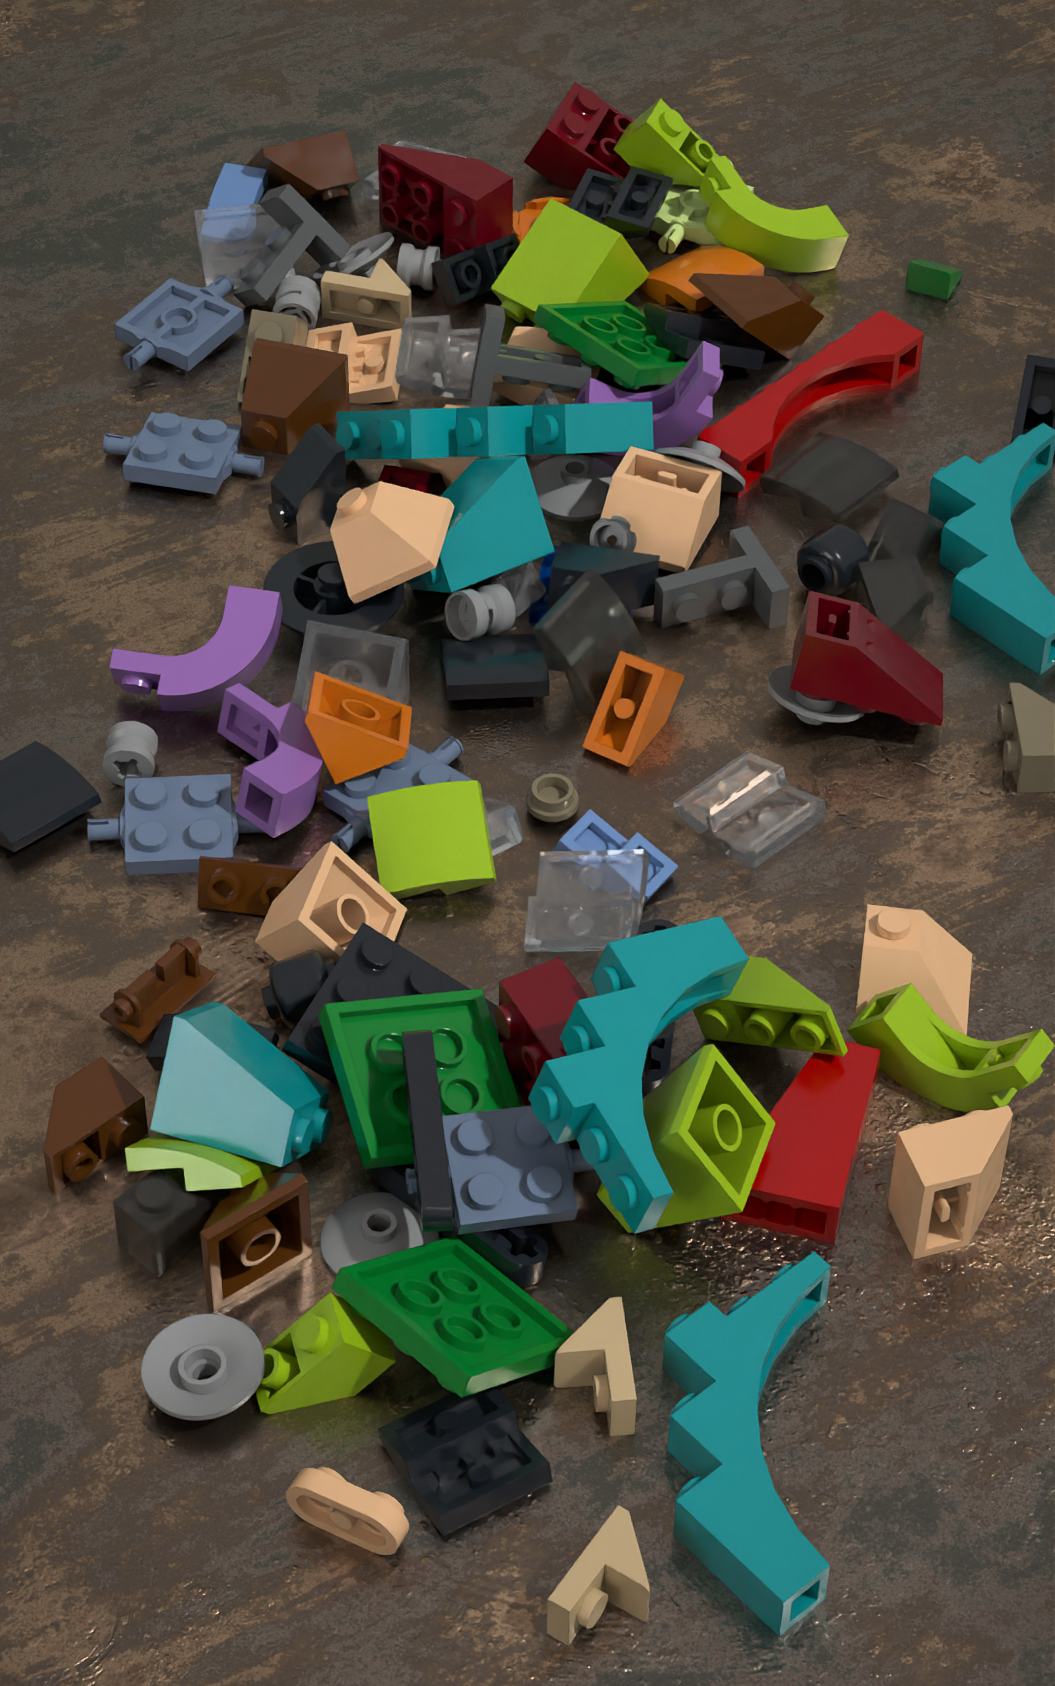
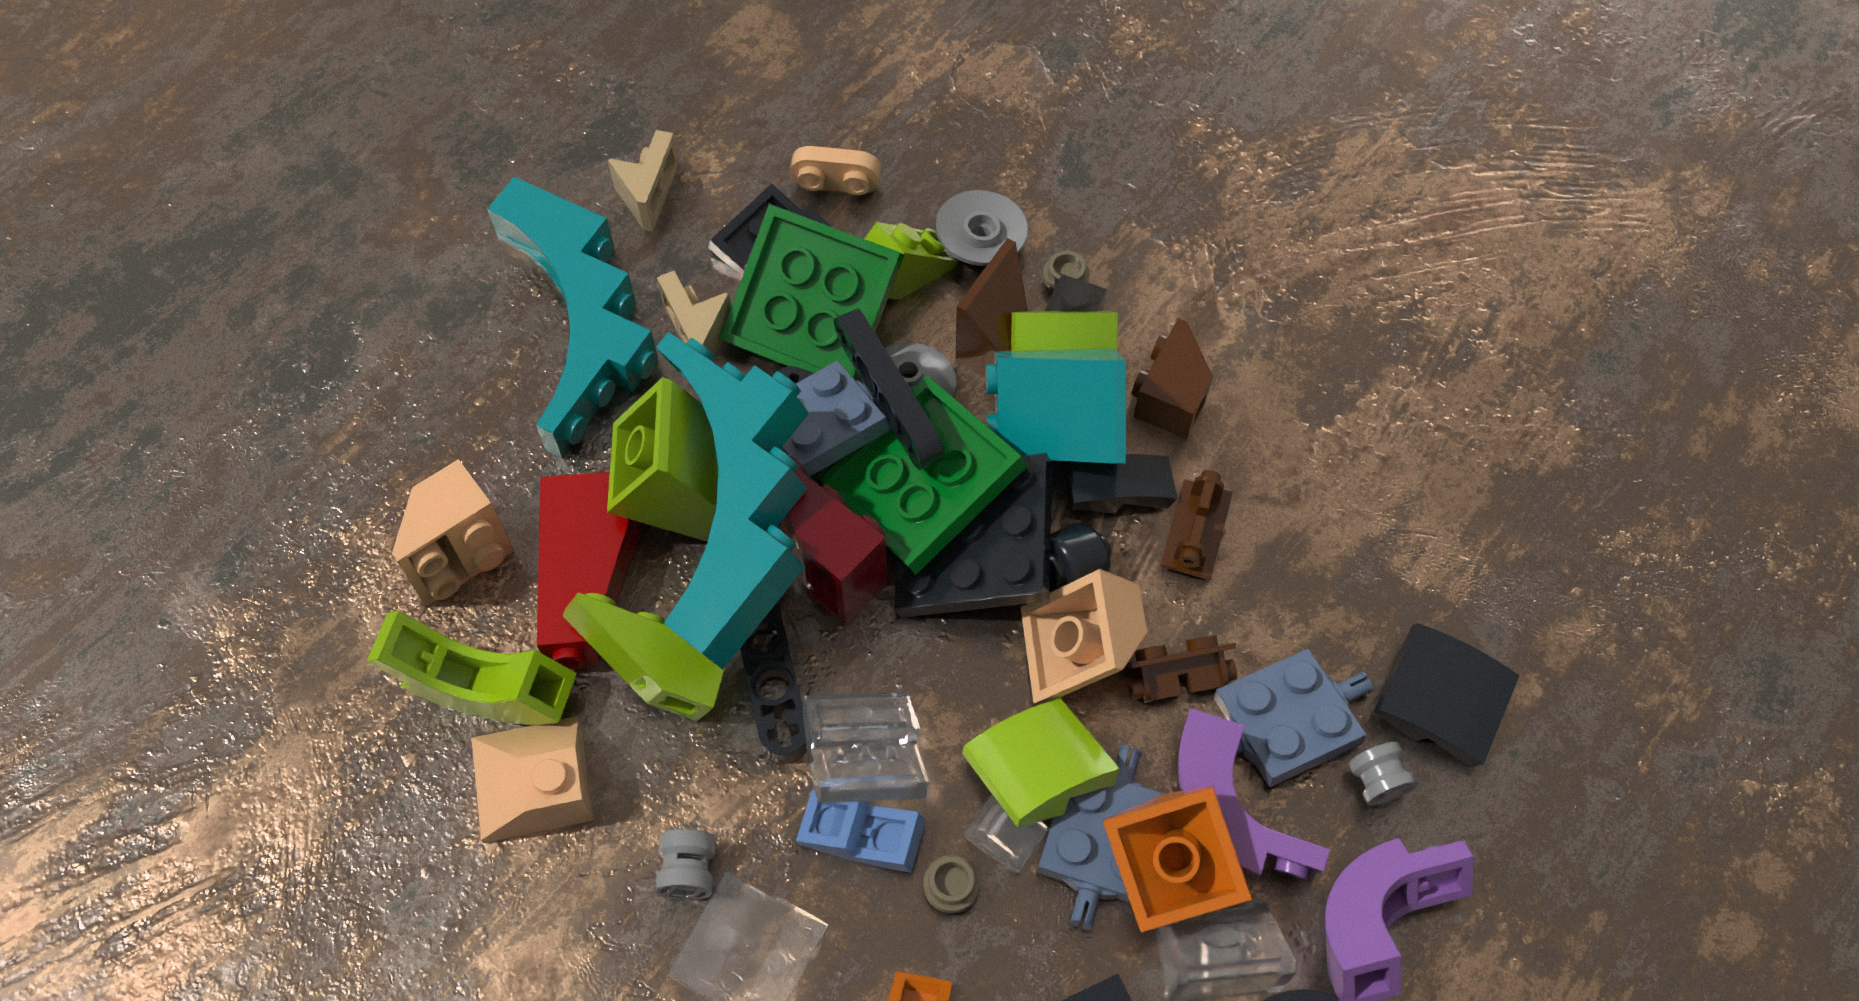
camera: 160 degrees right, 15 degrees up
none -> light grey wheel [655,829,716,900]
none -> dark tan plate [1043,250,1090,296]

